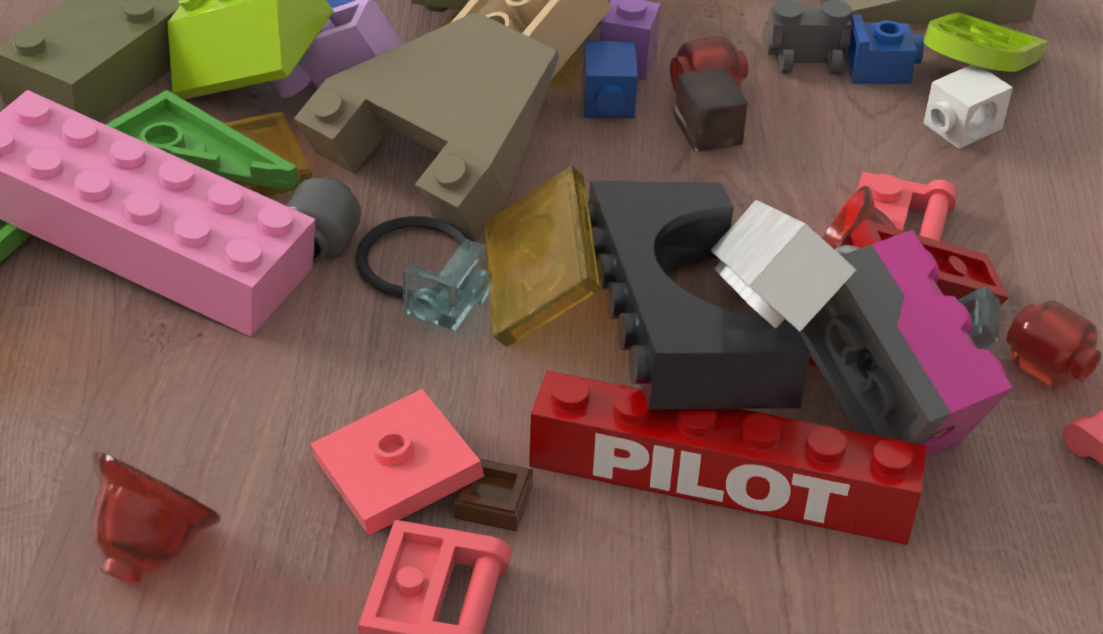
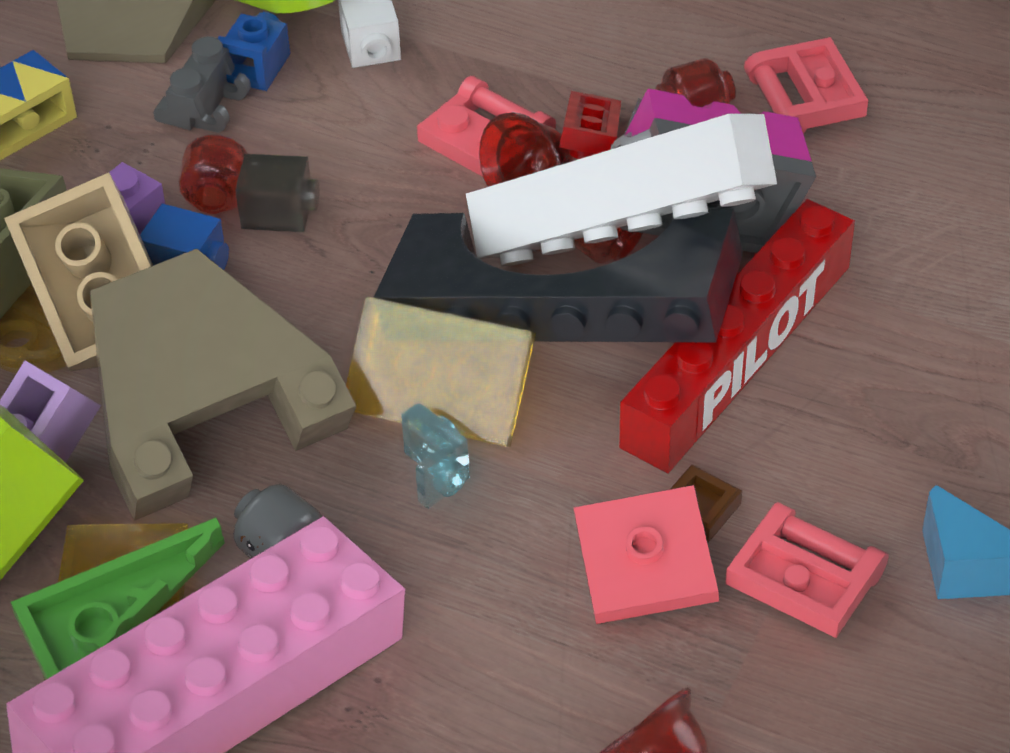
camera: 65 degrees left, 5 degrees up
black tyre [355,216,475,299] -> none

